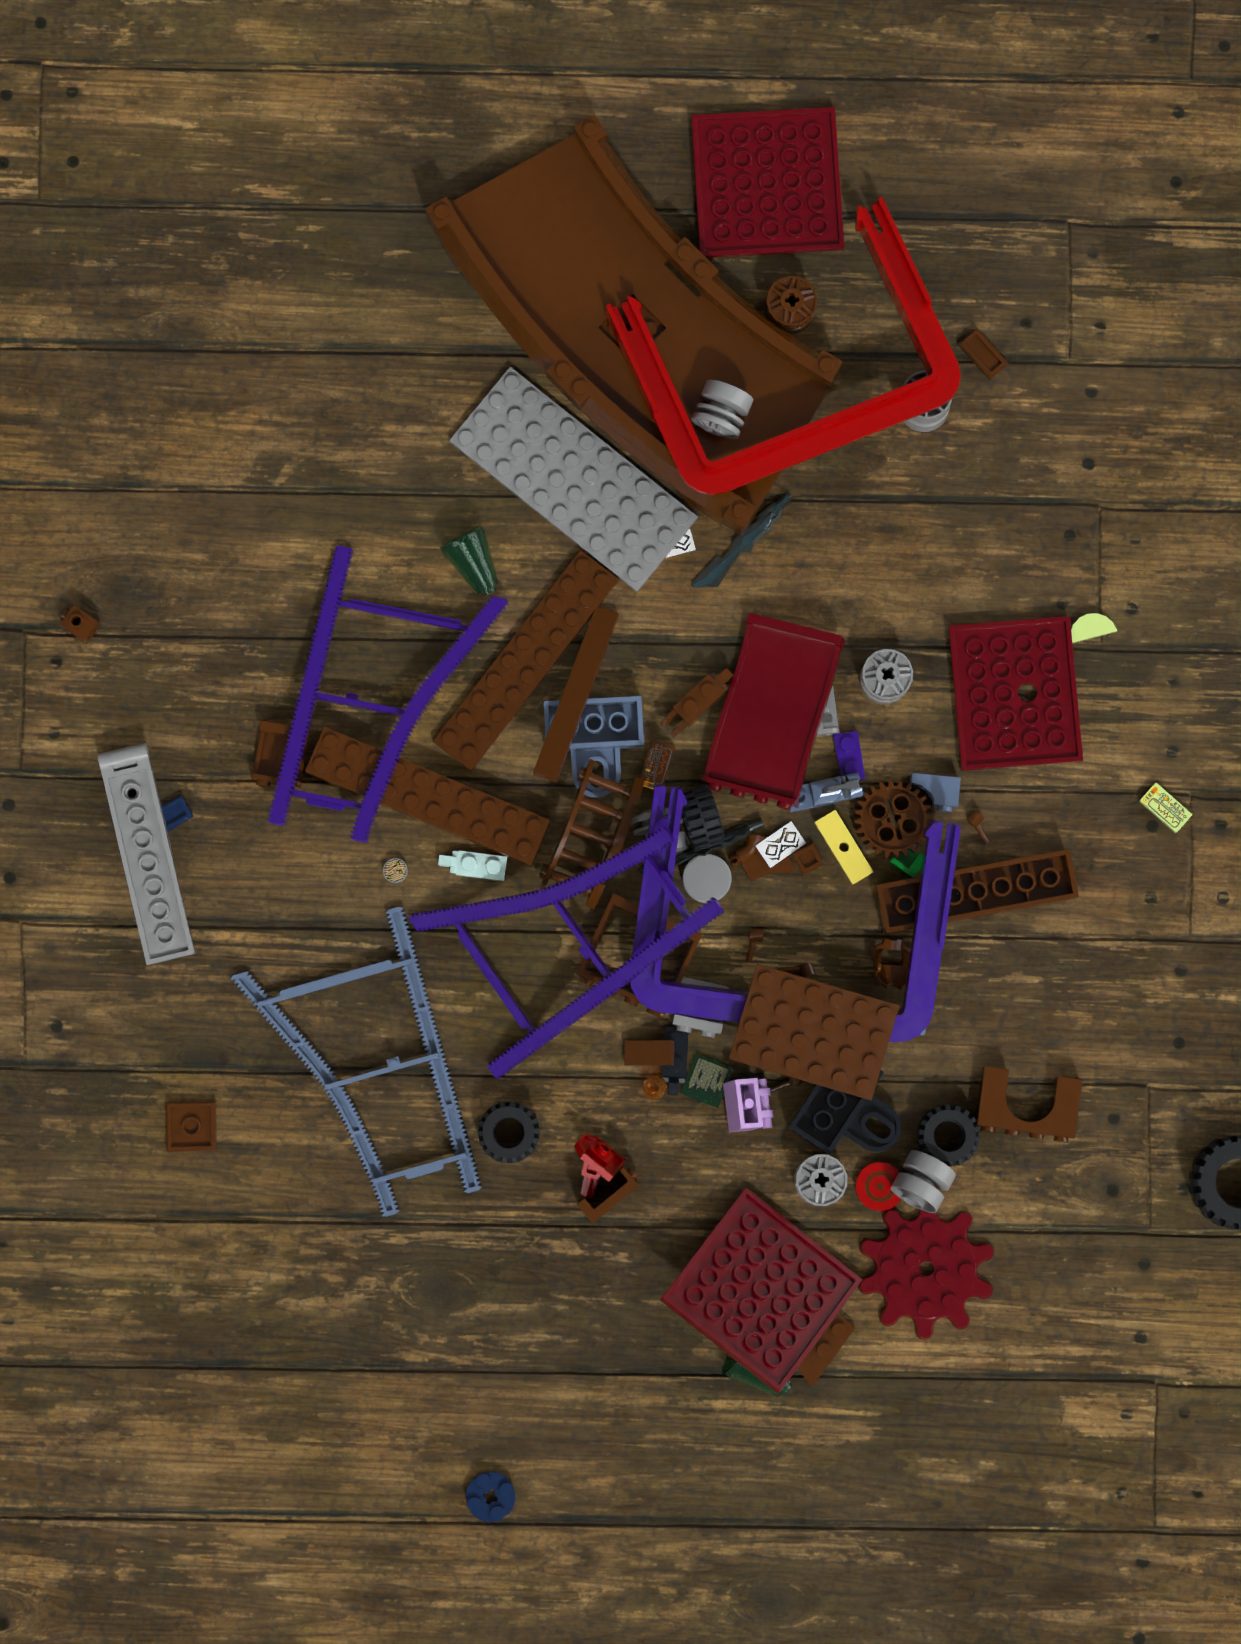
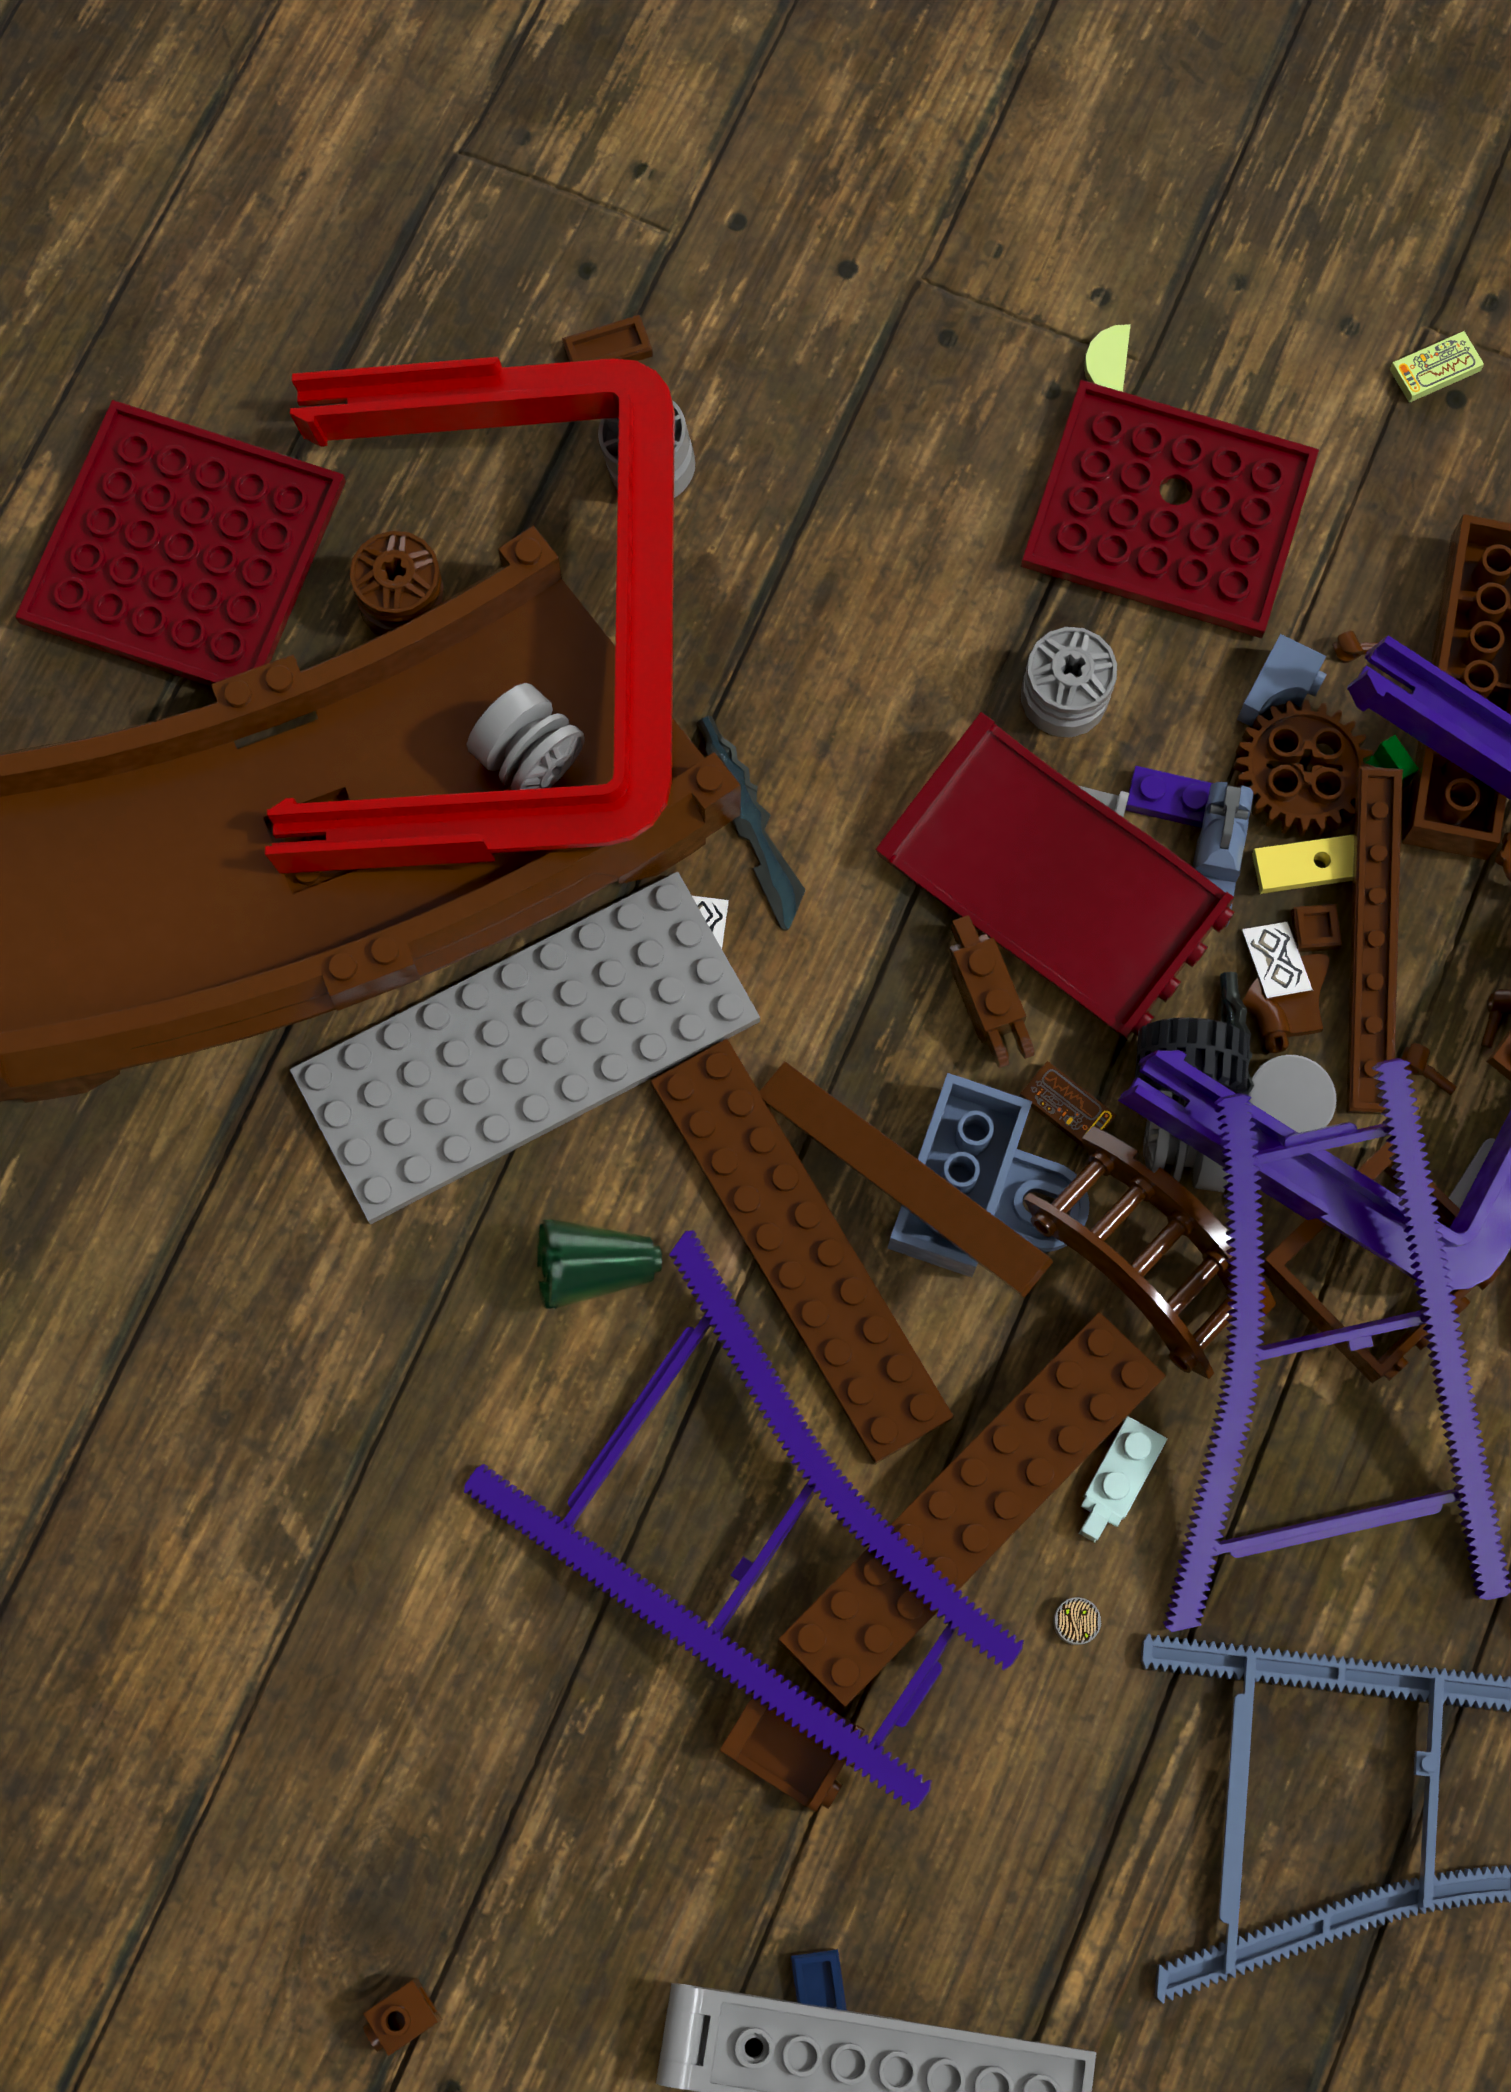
camera: 65 degrees left, 10 degrees down
none -> reddish brown tile [1346,767,1403,1114]

